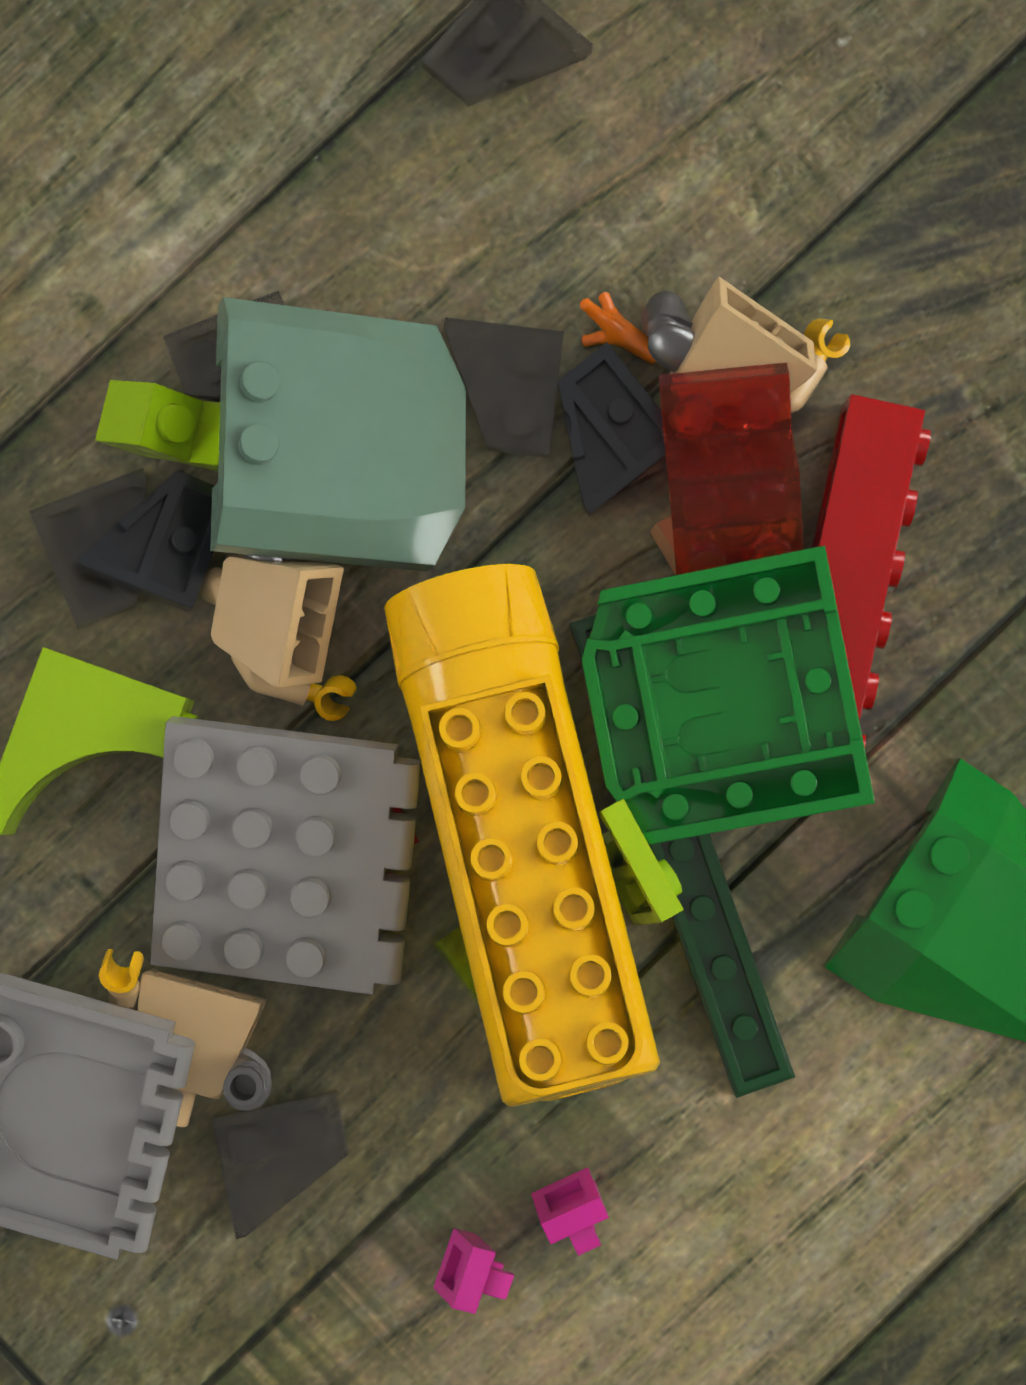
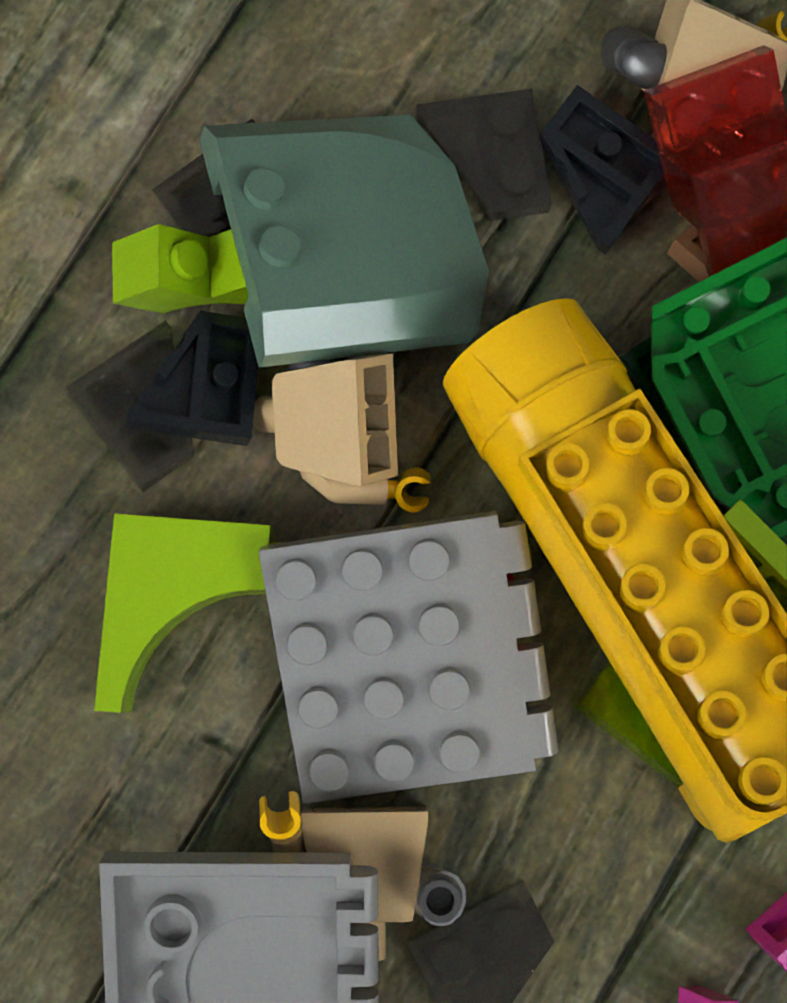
camera: 15 degrees left, 5 degrees down
orange bar [580,292,655,366] -> none

